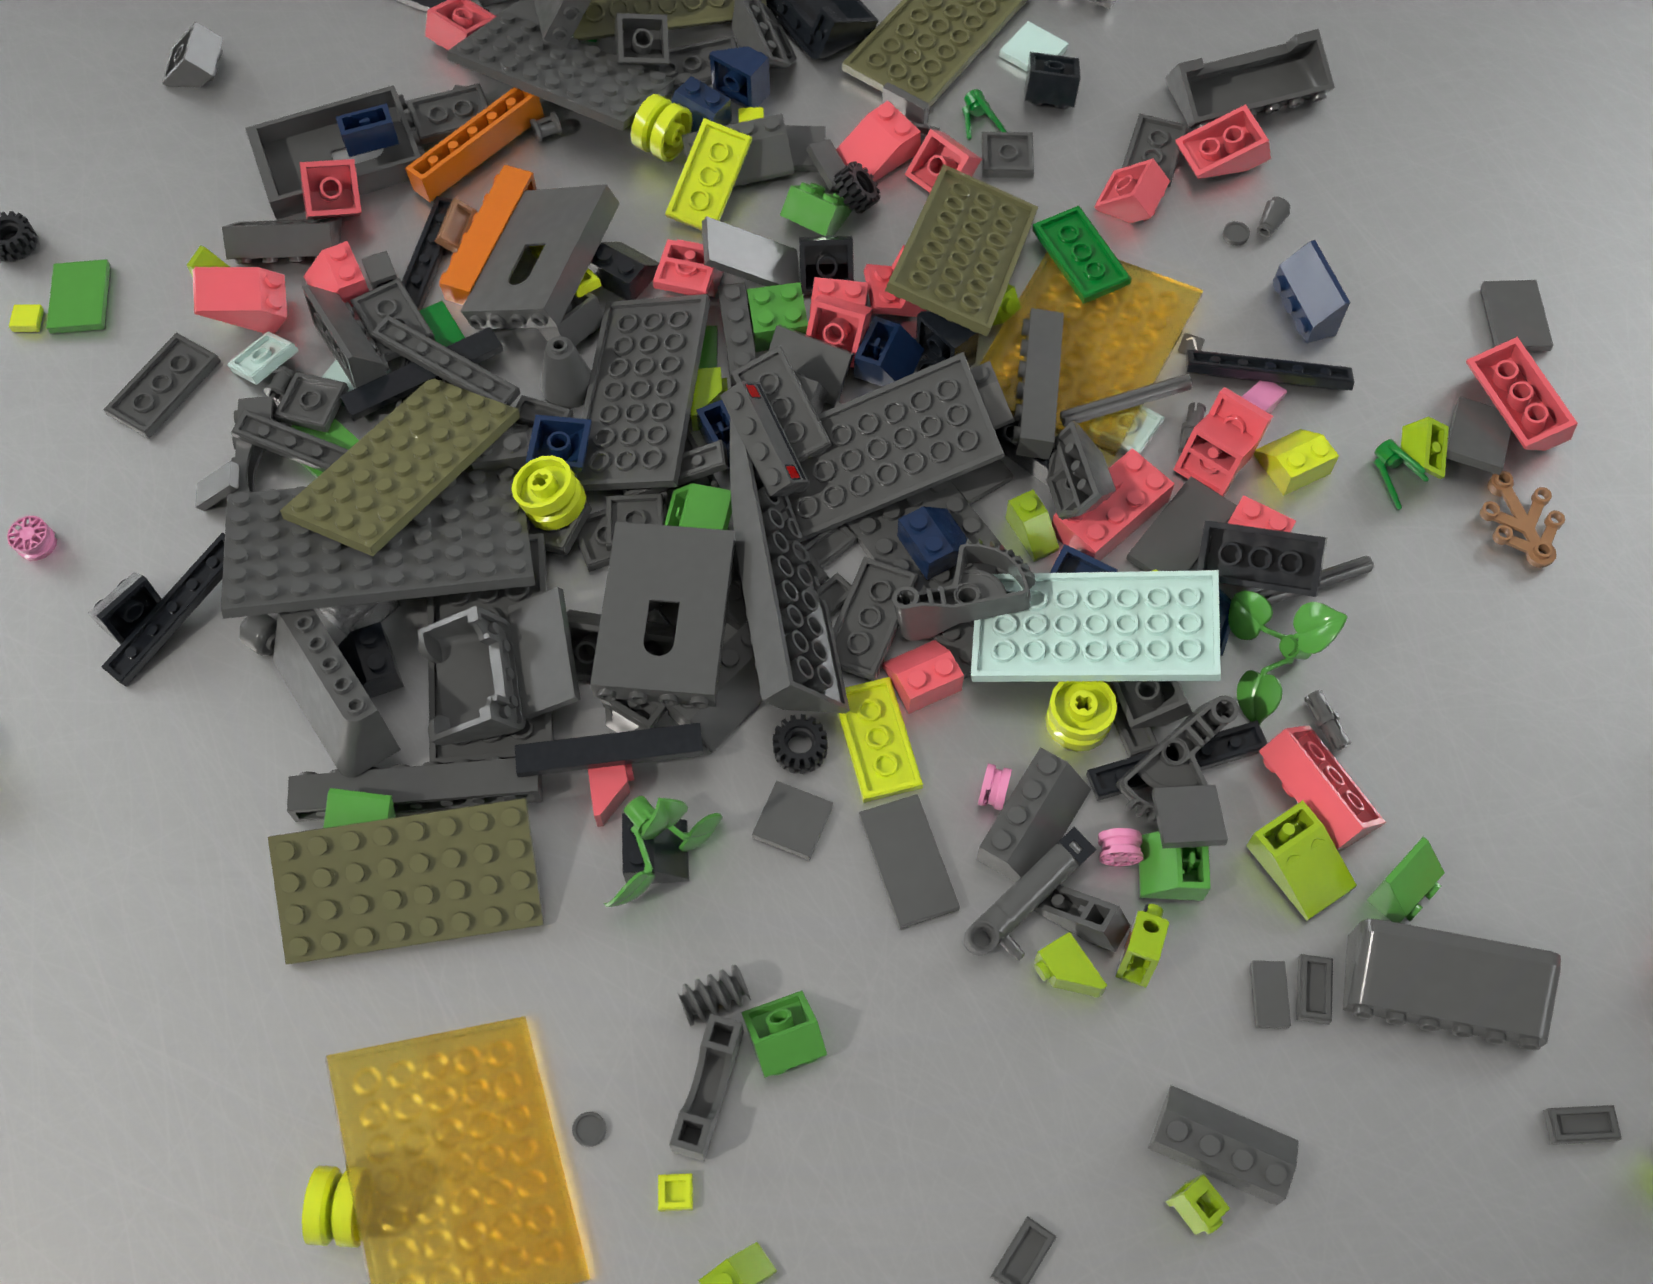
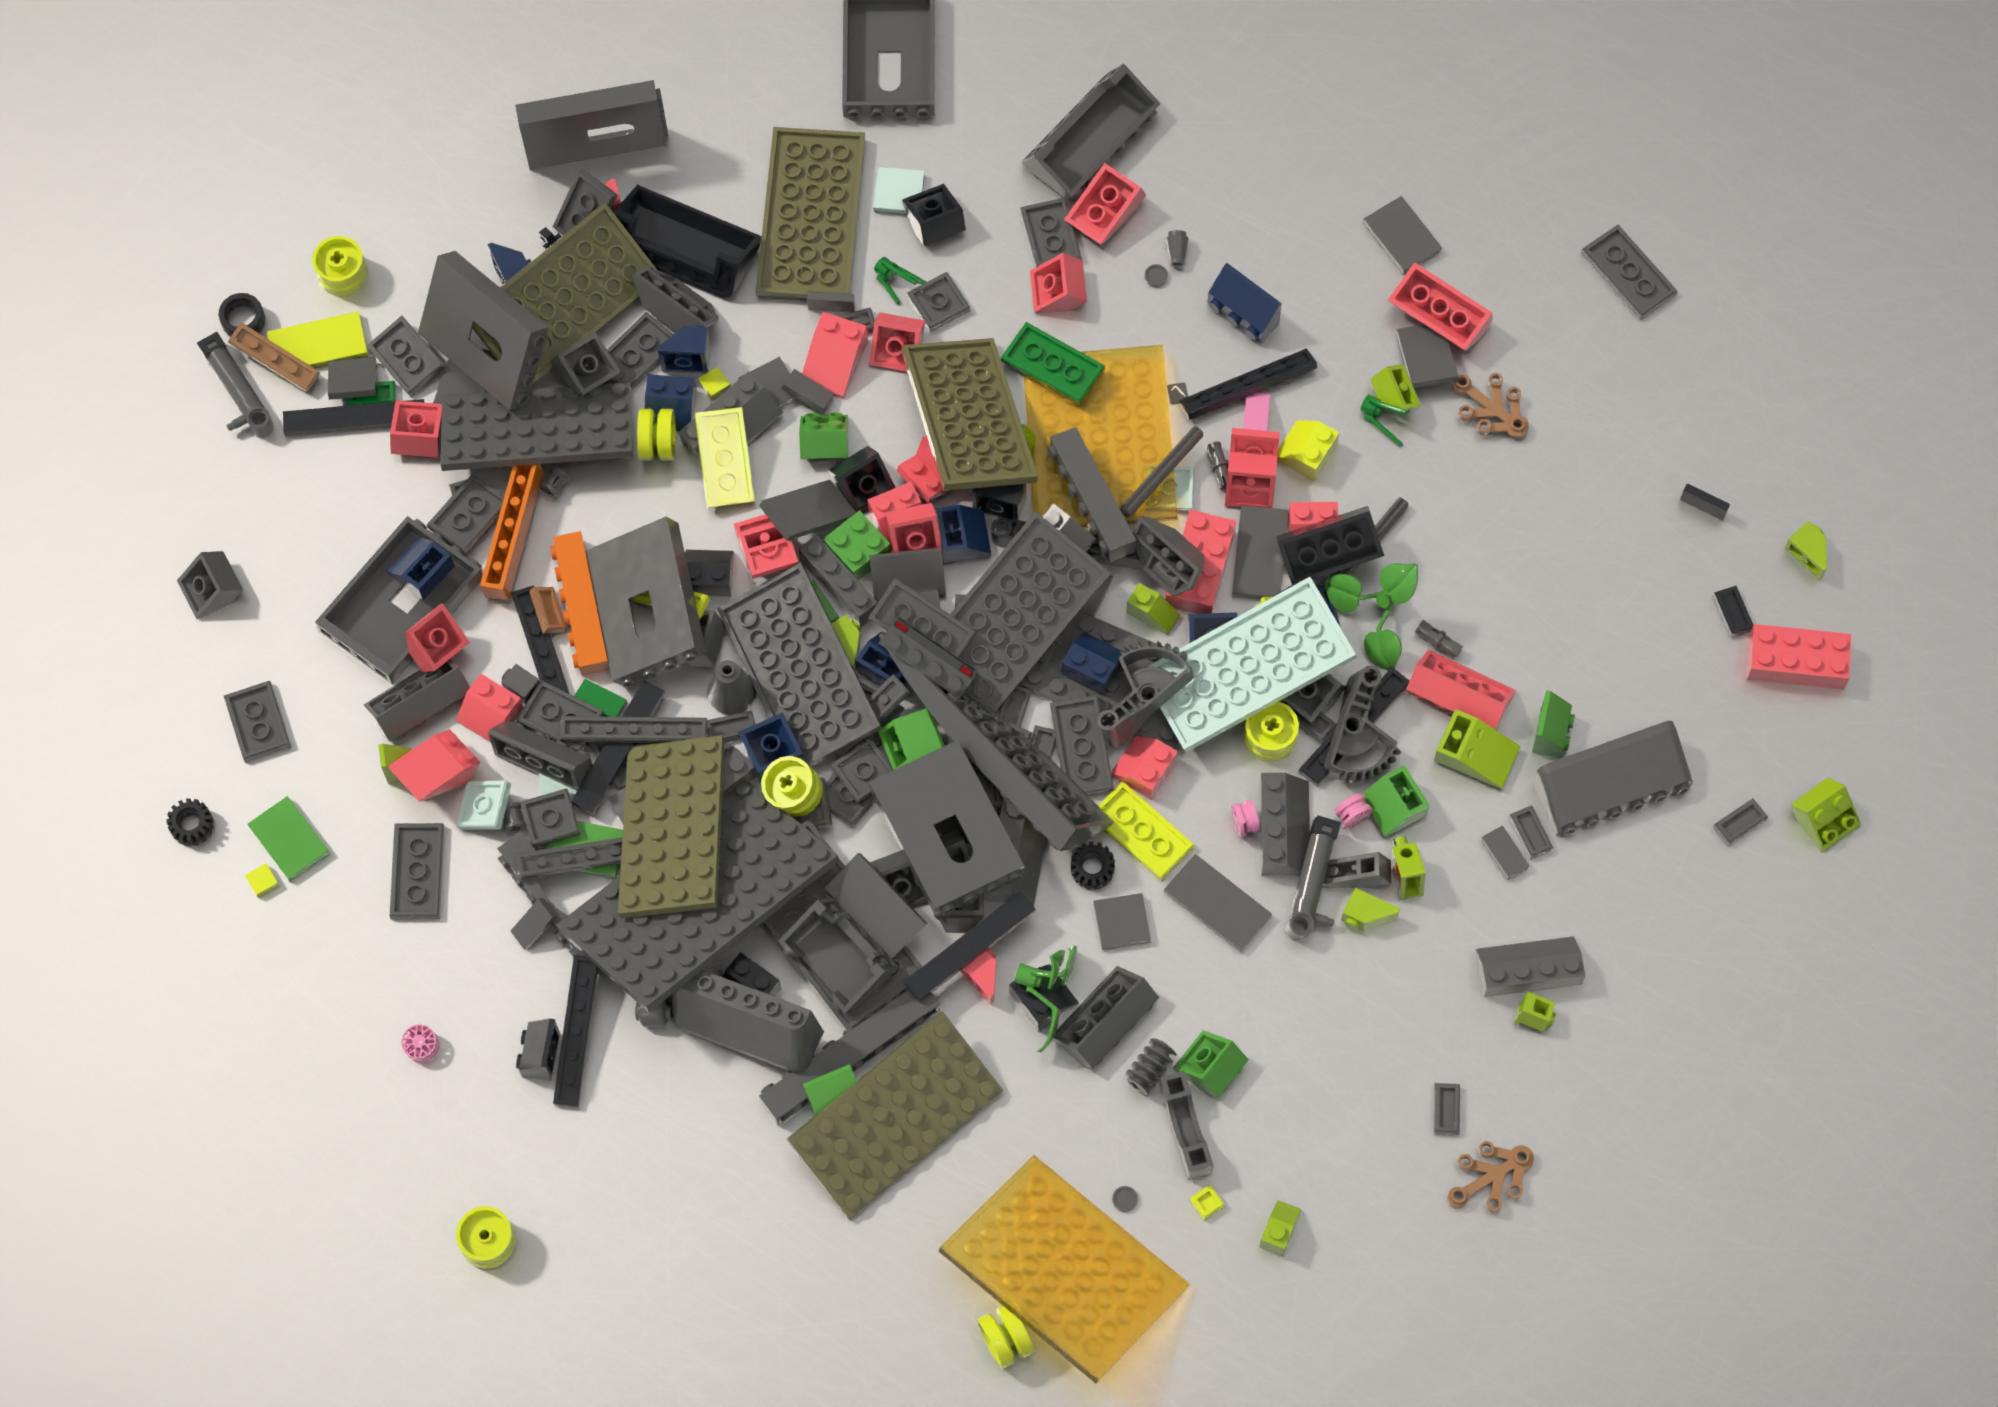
camera: 30 degrees left, 5 degrees up
black tyre [834,161,881,214] -> none
dark grey tile [1152,785,1228,849] -> none
none -> dark grey tile [224,680,291,762]
none -> dark grey slope [1053,966,1159,1069]

